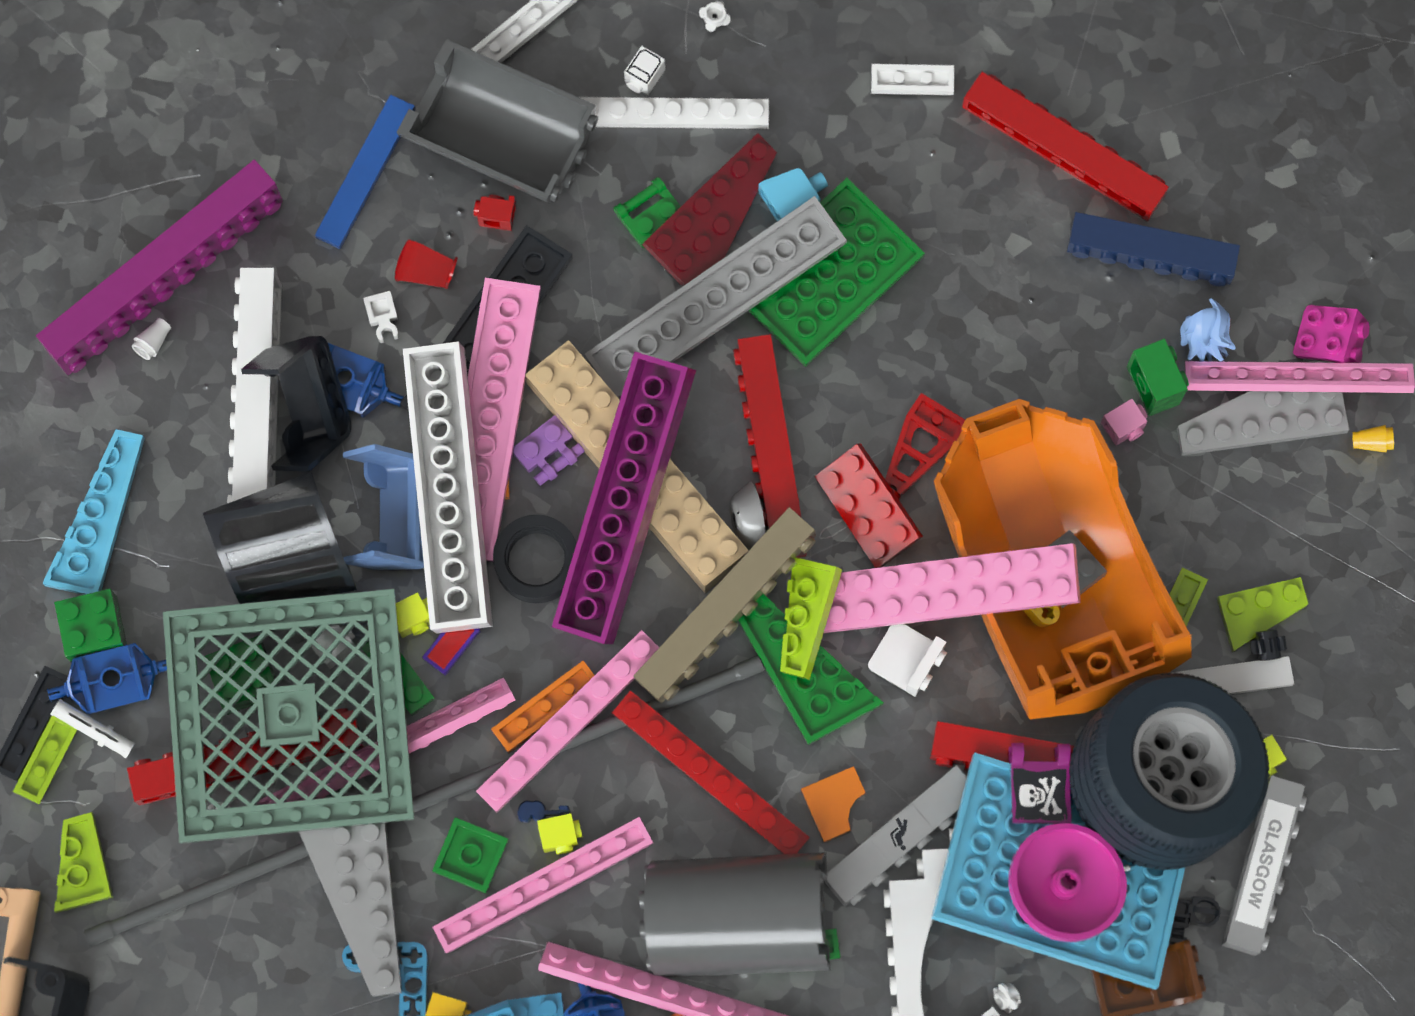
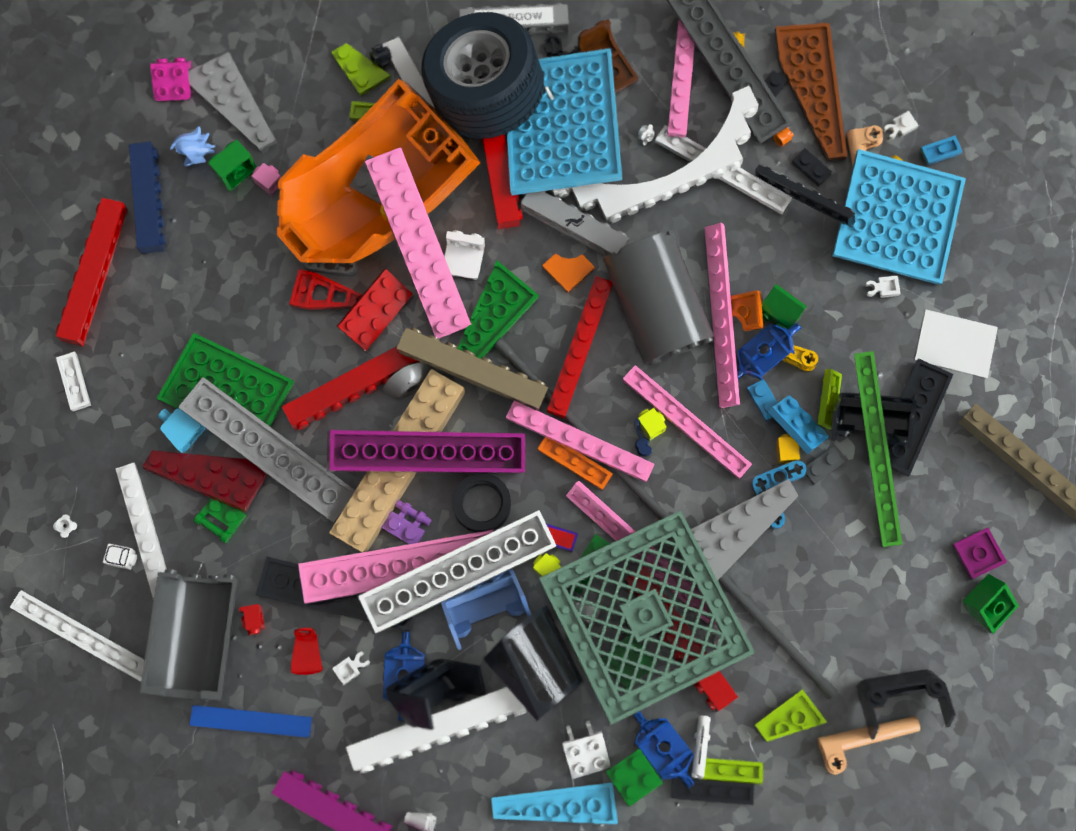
camera: 110 degrees left, 0 degrees up
green plate [432,817,509,894] -> none
lime wing [780,558,842,680] -> none
dark pink dish [1008,823,1127,942] -> none
flag [1009,743,1071,824] -> none
bright pink plate [1184,361,1415,393] -> none
yellow cone [1352,425,1394,453] -> none
none -> white plate [563,720,611,779]

